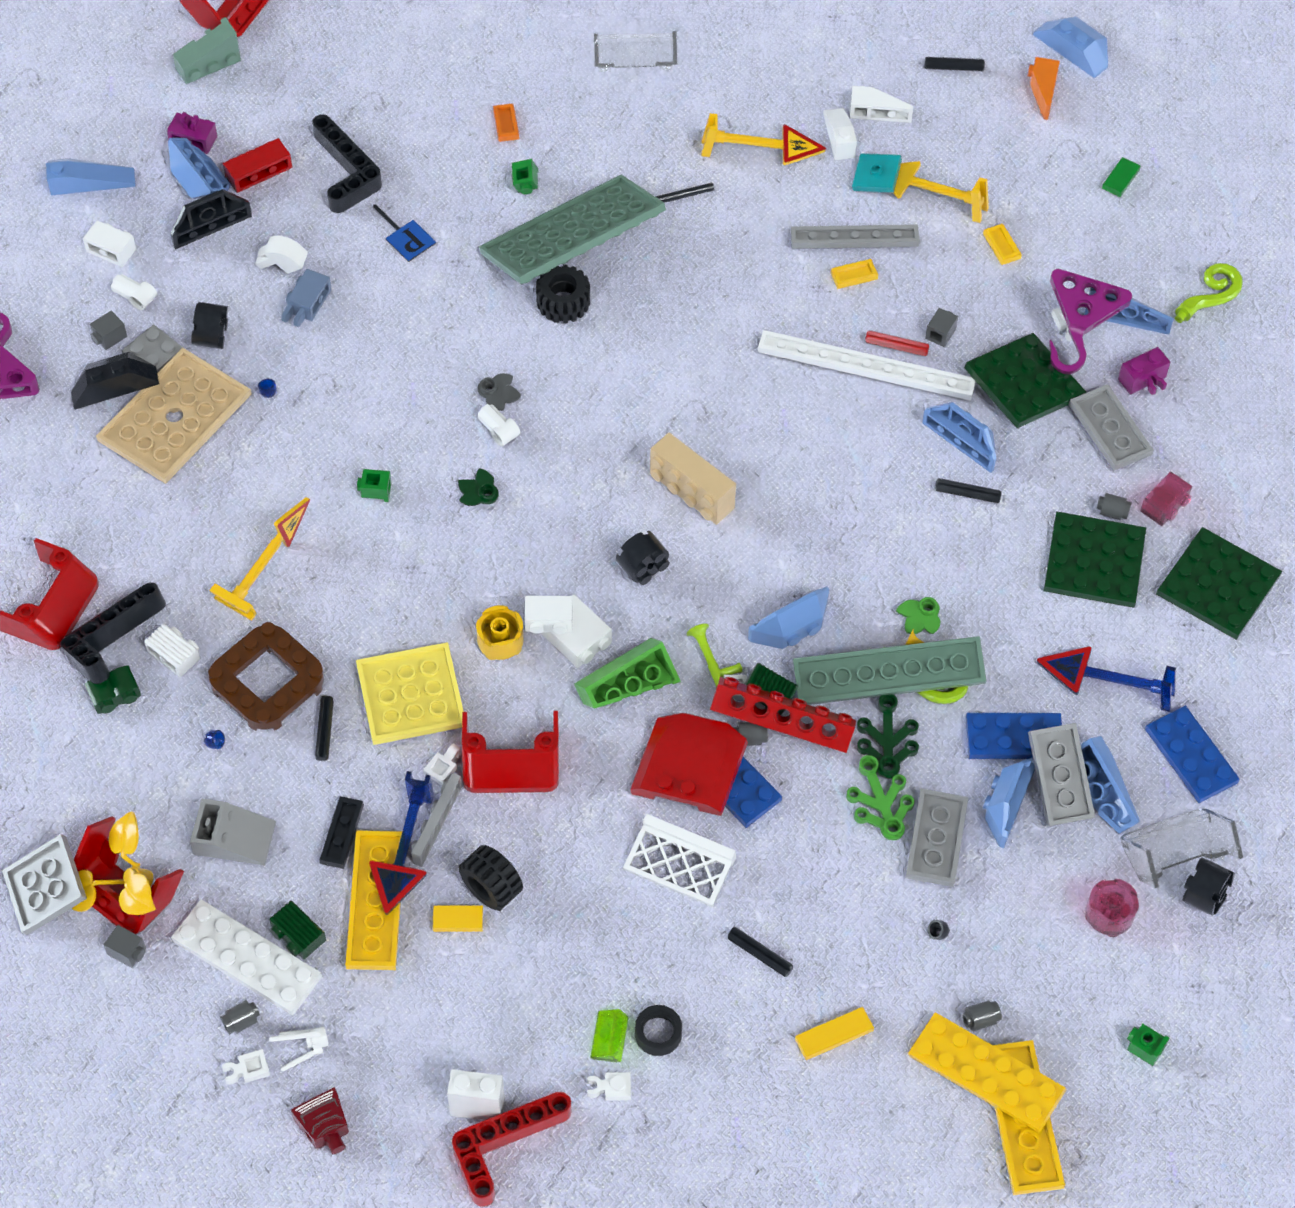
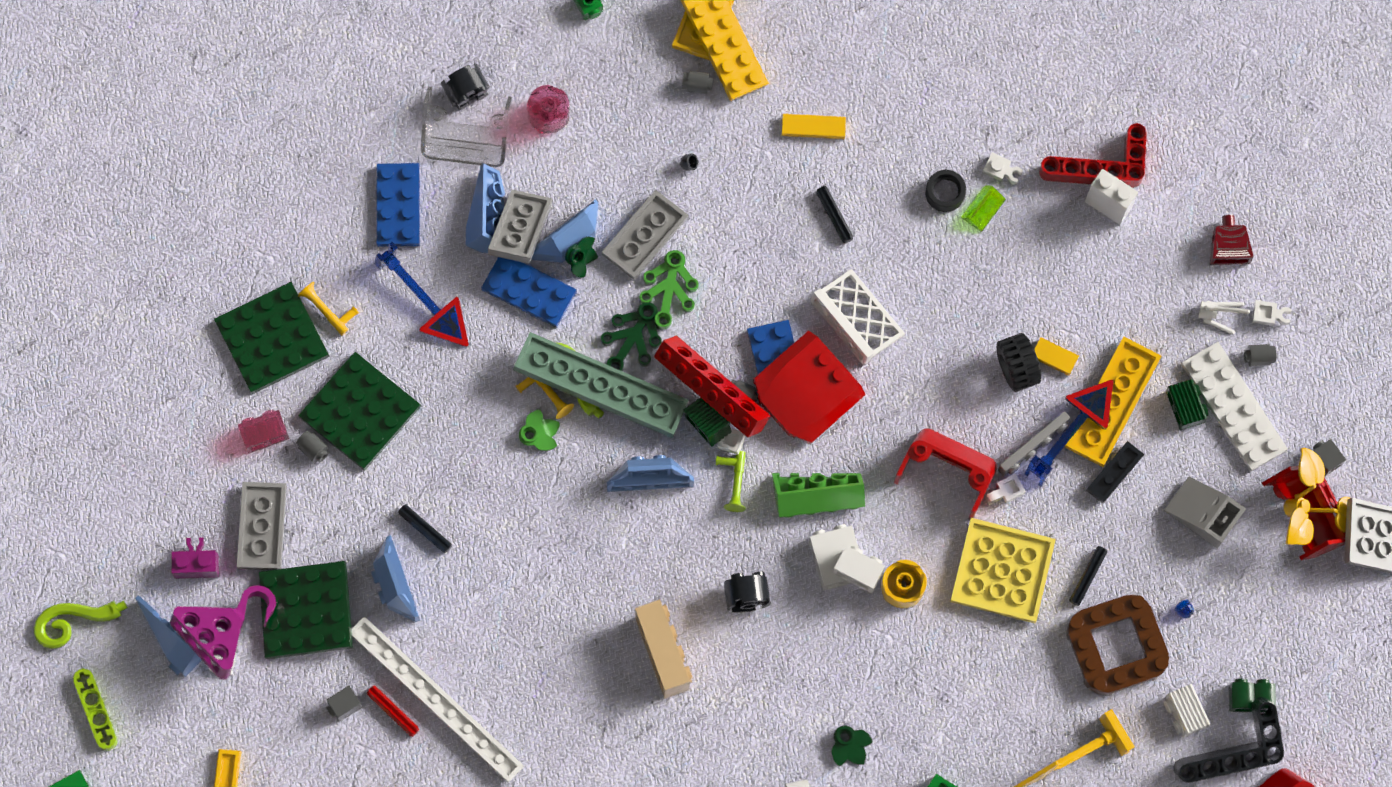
camera: 155 degrees left, 15 degrees up
none -> lime beam [73,668,118,751]
none -> yellow piece [297,282,359,336]
none -> dark green plate [565,236,598,277]

